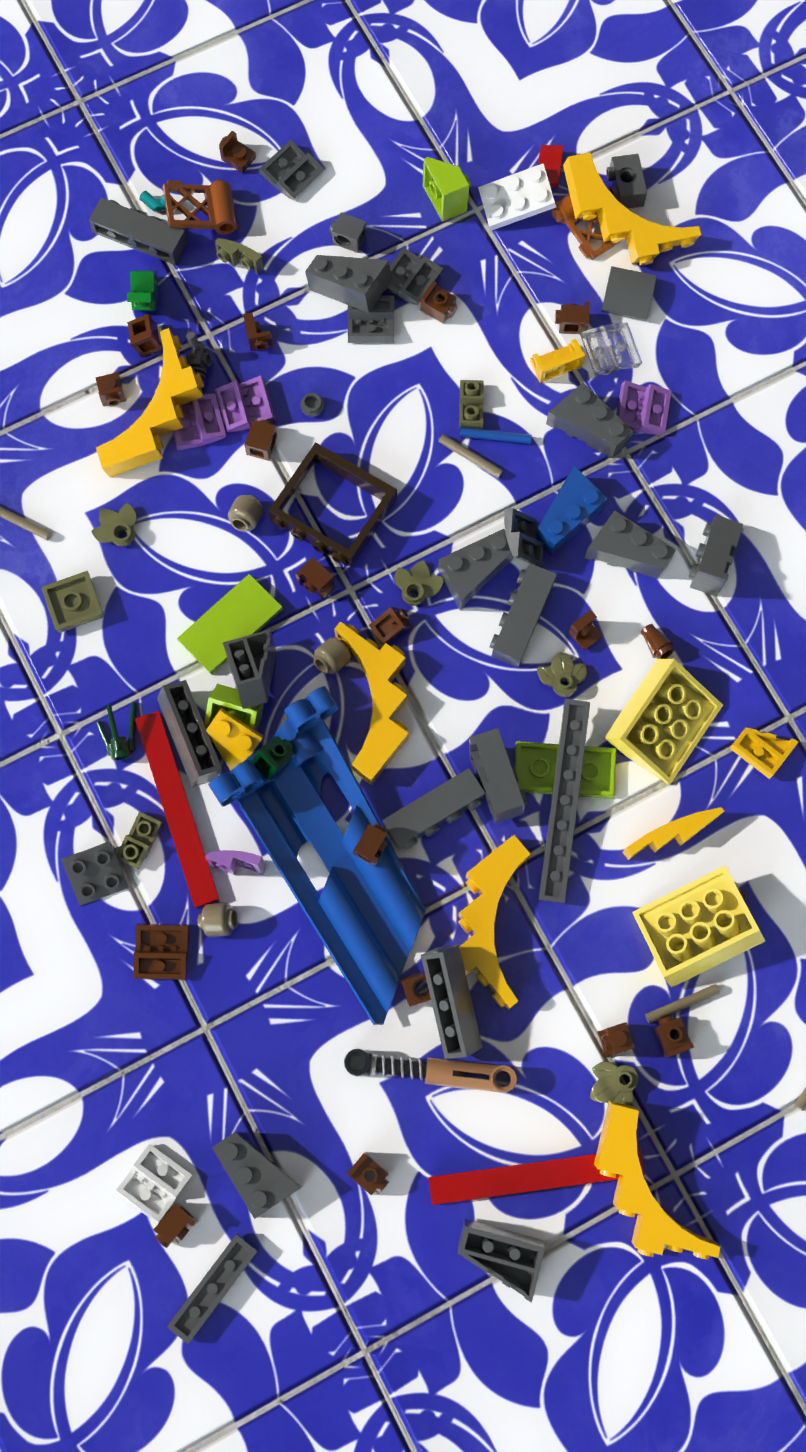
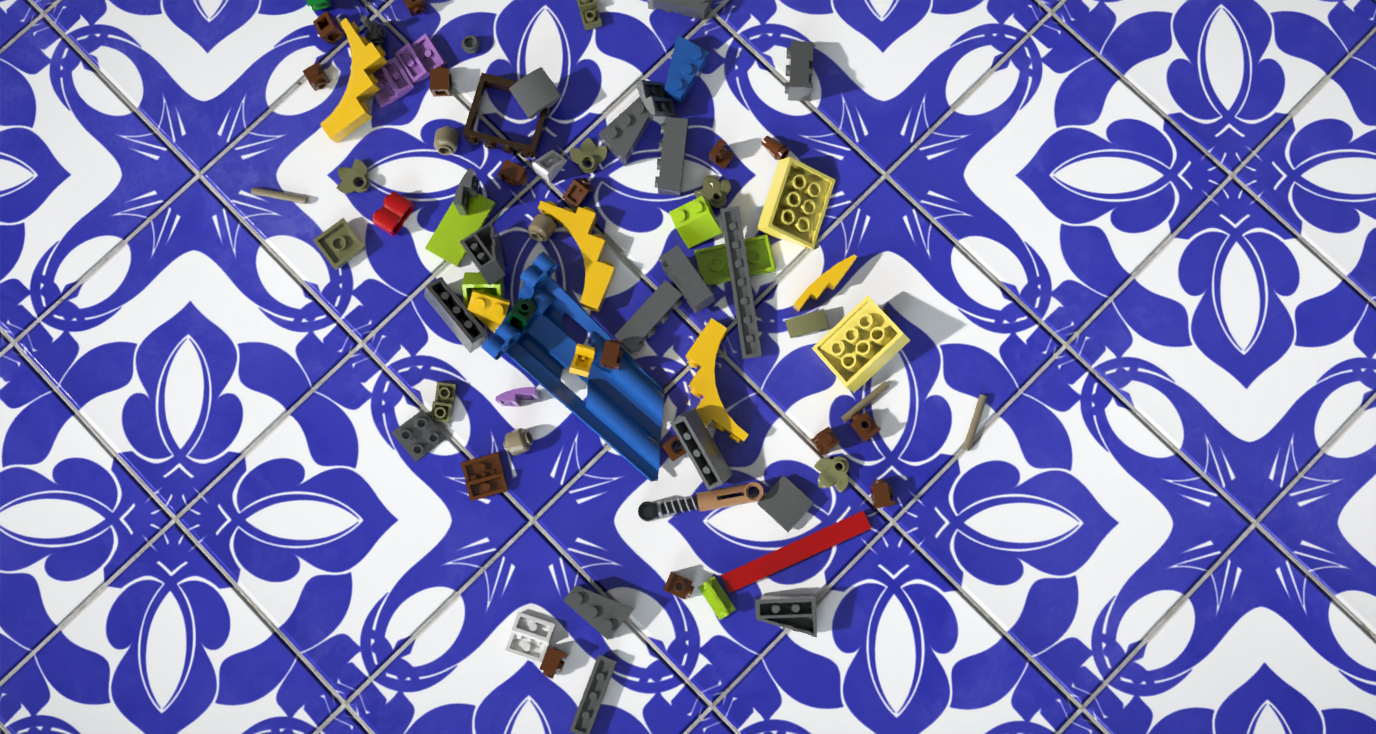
camera: 10 degrees left, 5 degrees up
dark green plant [96,702,136,761] -> none
red tile [135,711,220,909] -> none
dark tan bar [438,434,504,479] -> none
blue bar [460,427,532,444] -> none
dark grey wedge [585,510,676,579] -> none
yellow arch [594,1101,721,1260] -> none
yellow wing [730,727,798,779] -> none
none -> red brick [372,191,415,237]
none -> dark grey slope [453,168,480,216]
none -> dark grey slope [509,67,562,119]
none -> white slope [532,150,567,183]
none -> yellow bracket [569,343,596,377]
none -> lime slope [669,195,723,249]
none -> lime hinge [698,577,736,620]
none -> dark grey slope [757,475,814,532]
none -> olive slope [785,309,829,338]
none -> reddish brown brick [869,479,896,509]

